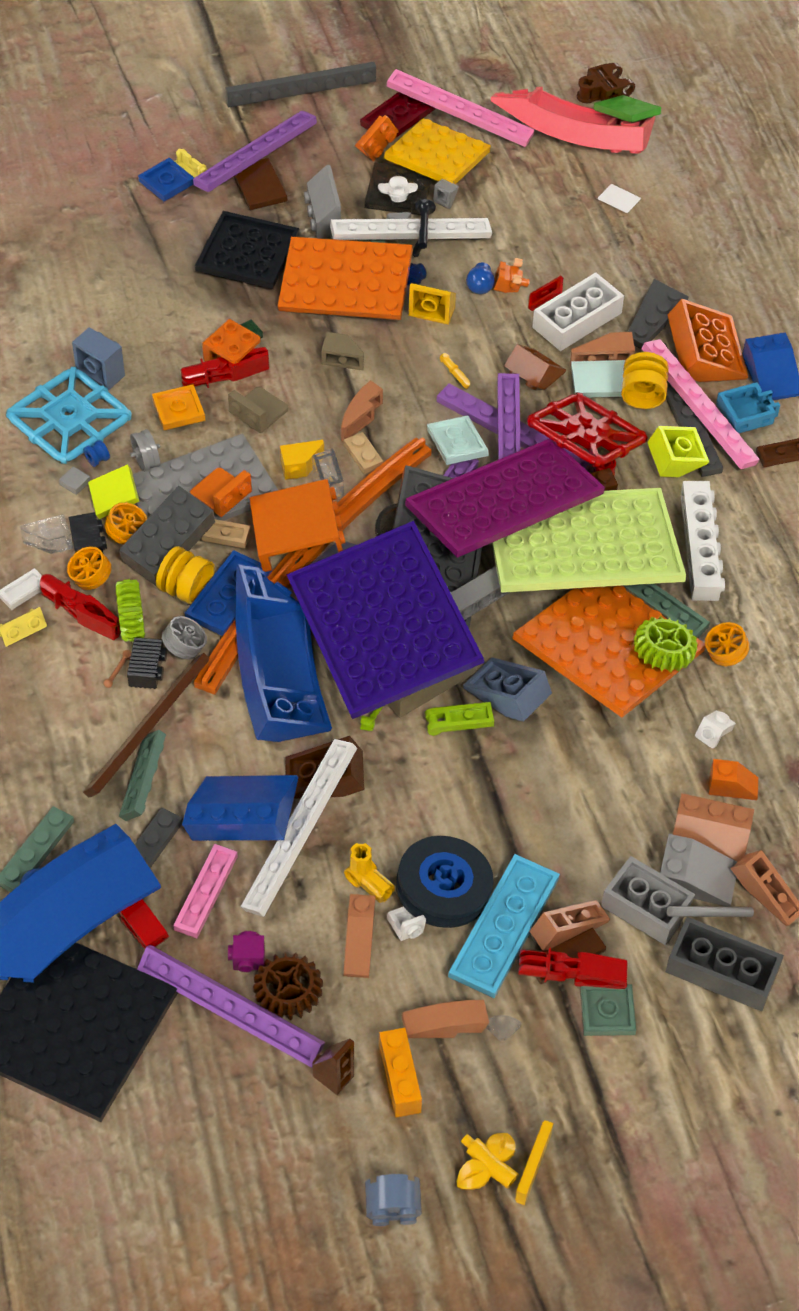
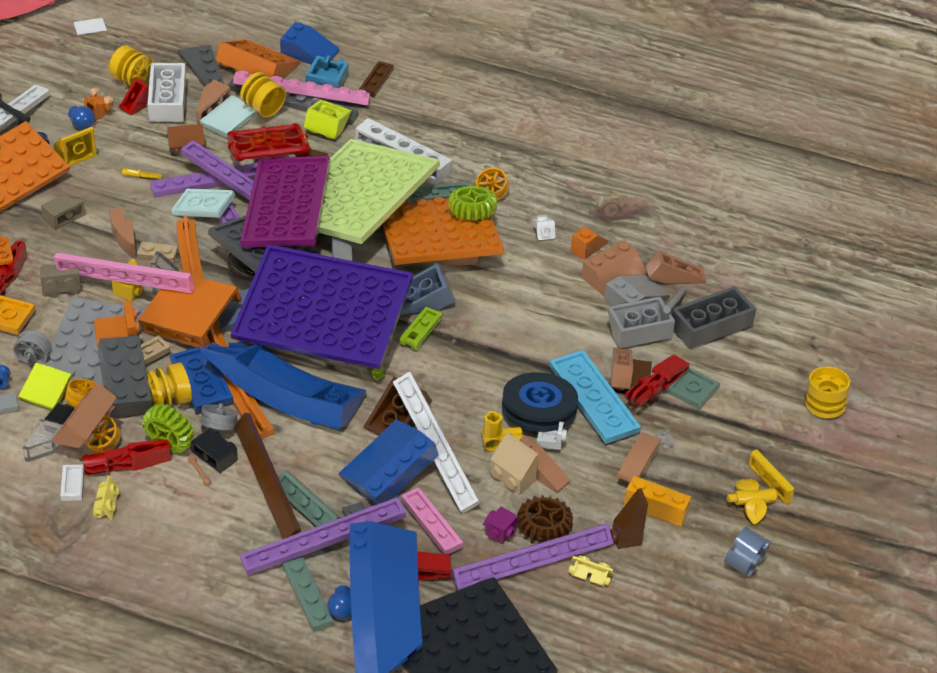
camera: 55 degrees left, 10 degrees down
none -> nougat slope [51,382,117,448]
none -> bright pink plate [53,253,195,294]
none -> yellow wheel [109,45,154,86]
none -> medium lavender plate [240,497,406,576]
none -> tan slope [489,433,539,495]
none -> light yellow hinge [568,556,614,587]
none -> yellow wheel [805,366,850,418]

